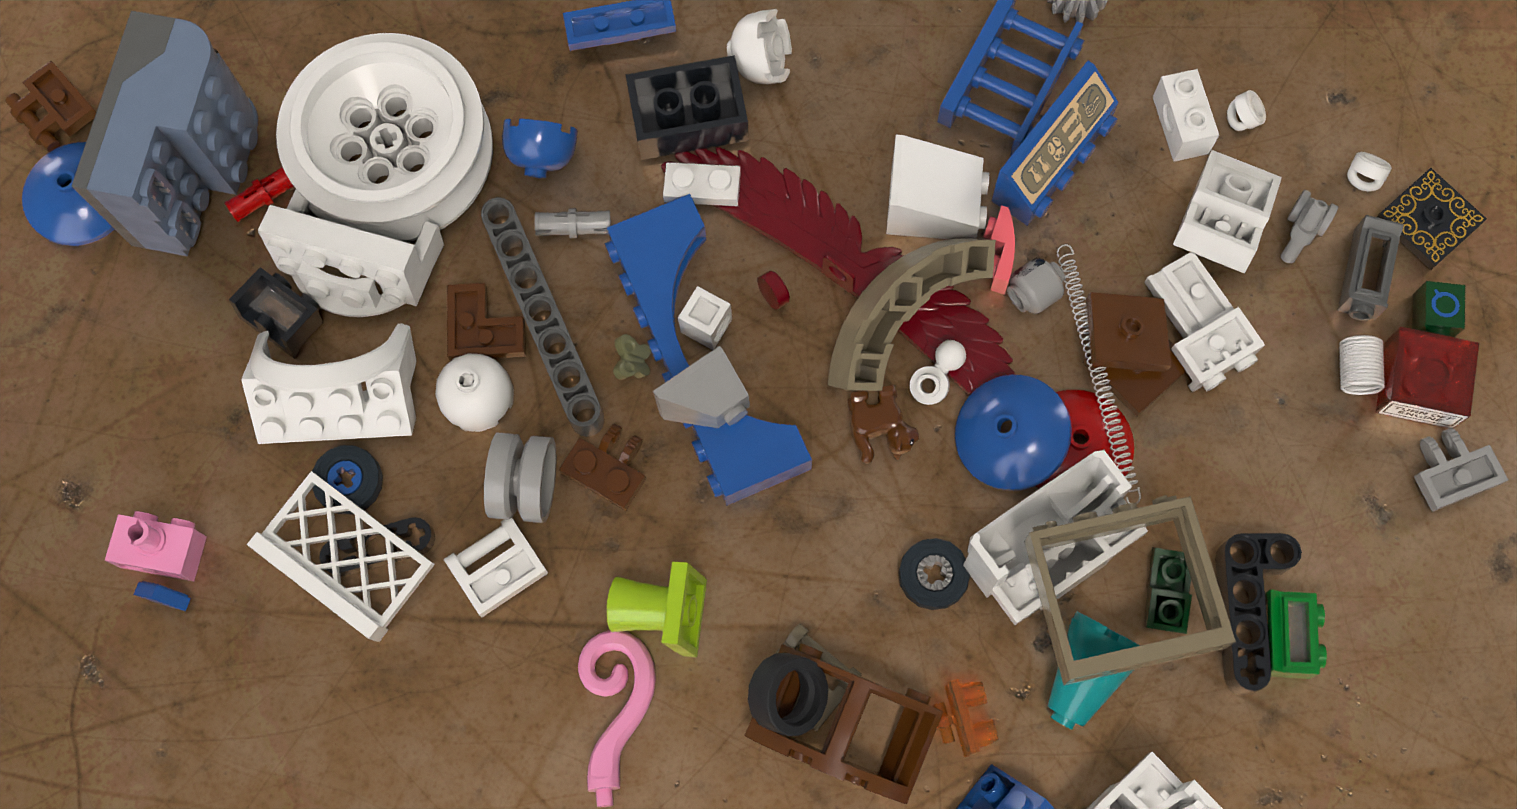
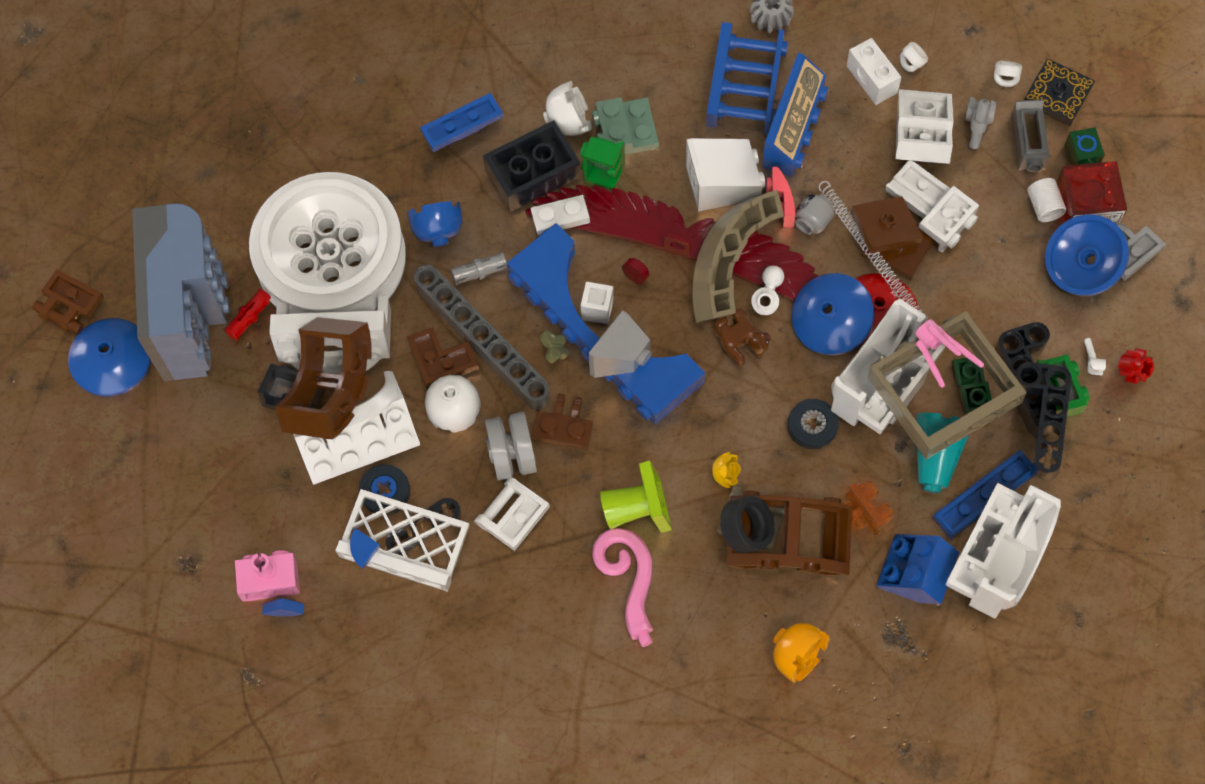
camera: 20 degrees left, 5 degrees down
none -> reddish brown window [275,317,372,440]
none -> blue tile [350,528,380,570]
none -> green window [580,137,625,190]
none -> sand green plate [592,97,659,155]
none -> yellow plate [712,452,741,488]
none -> bright pink plant [915,319,984,388]
none -> blue tile [932,450,1035,540]
none -> black beam [1016,362,1072,481]
none -> blue dish [1045,215,1129,296]
none -> white hand [1084,338,1106,376]
none -> red gear [1118,348,1154,384]

